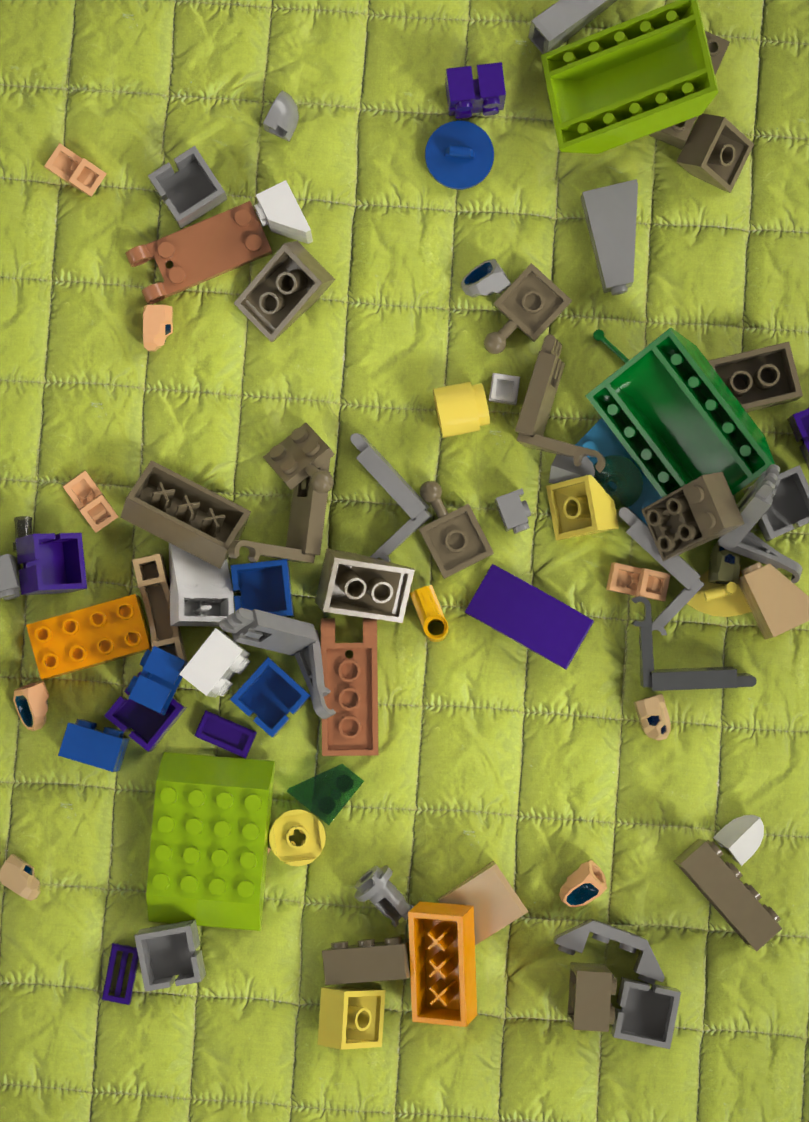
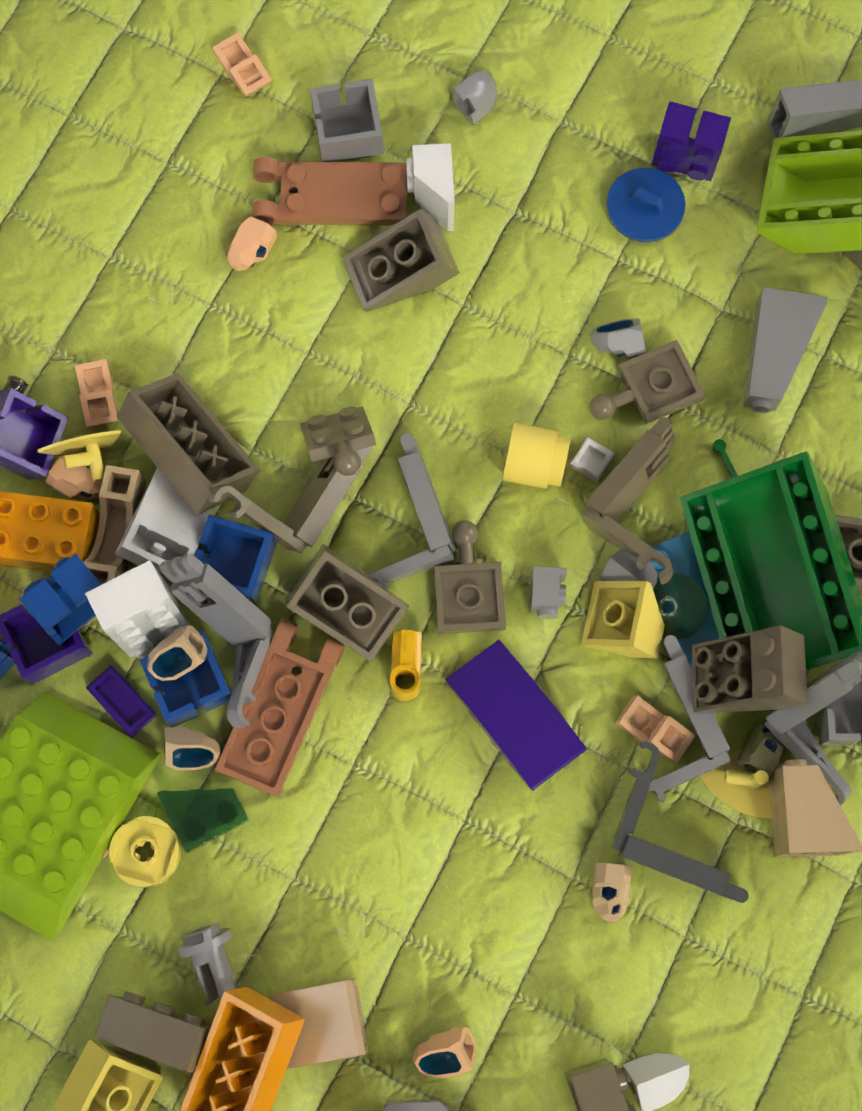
camera: 25 degrees right, 10 degrees down
none -> light yellow shield [37,430,121,482]
none -> light nougat rock [45,456,102,500]
none -> tan rock [147,625,208,681]
none -> tan rock [164,726,220,771]

